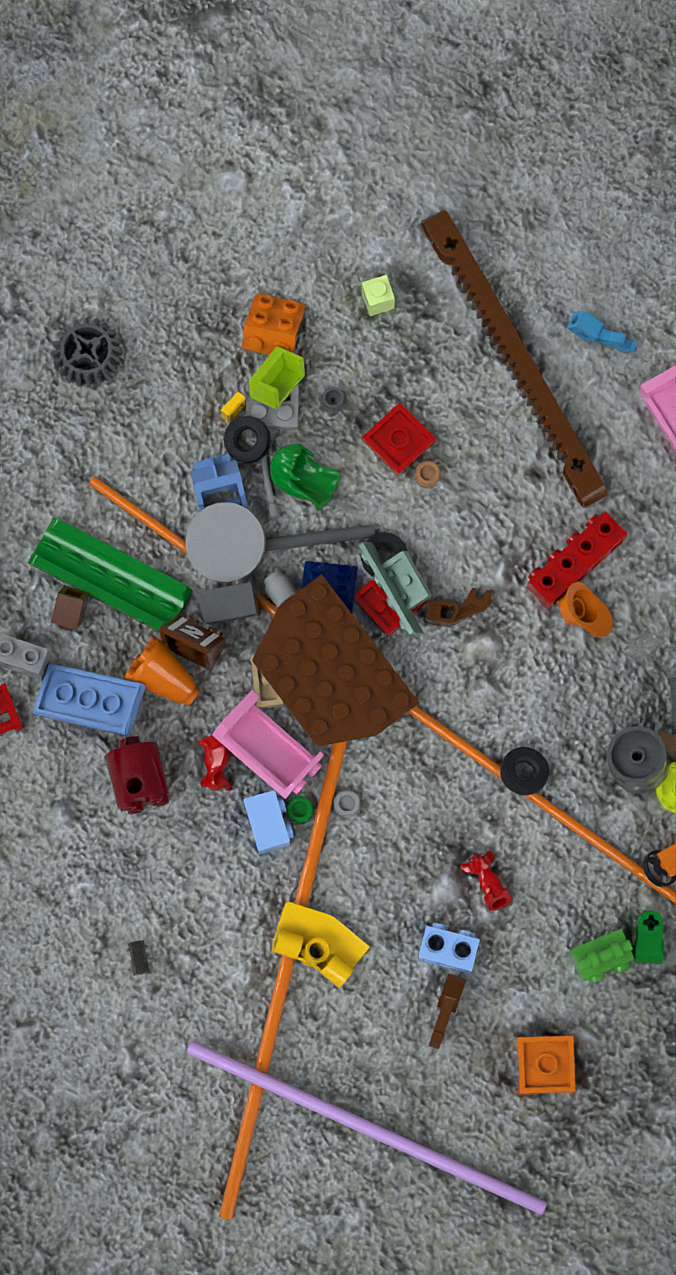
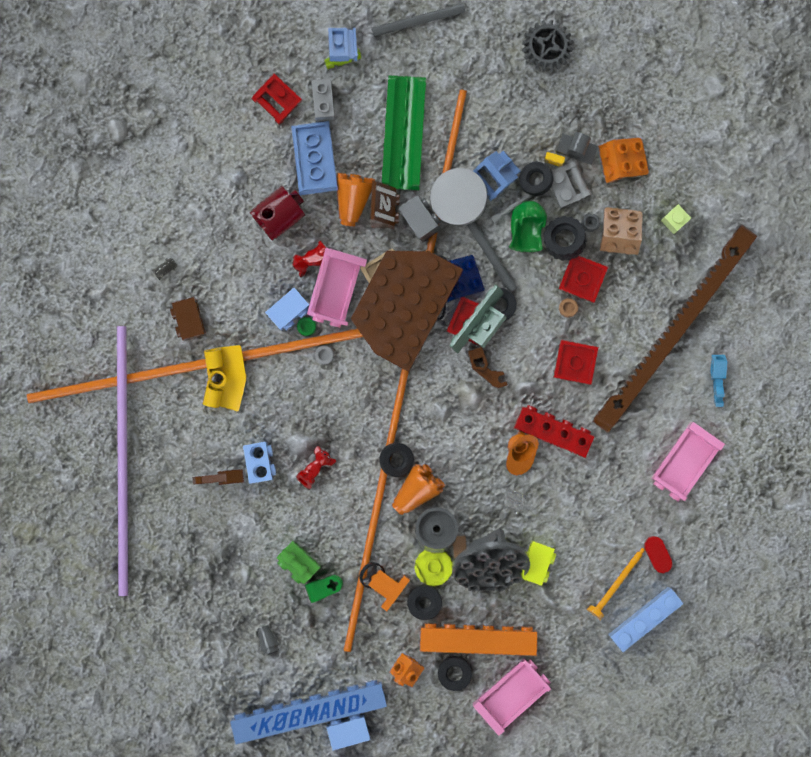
camera: 70 degrees right, 10 degrees up
reddish brown brick [51,585,90,630] -> none
lime panel [248,346,305,410] -> none
light grey brick [264,571,298,608] -> none
orange panel [516,1036,576,1096] -> none
none -> reddish brown brick [170,297,206,341]
none -> orange cone [392,464,445,515]
none -> black tyre [543,216,587,261]
none -> red plate [553,340,599,385]
none -> dark grey tile [556,132,598,165]
none -> medium nougat bracket [600,207,642,255]

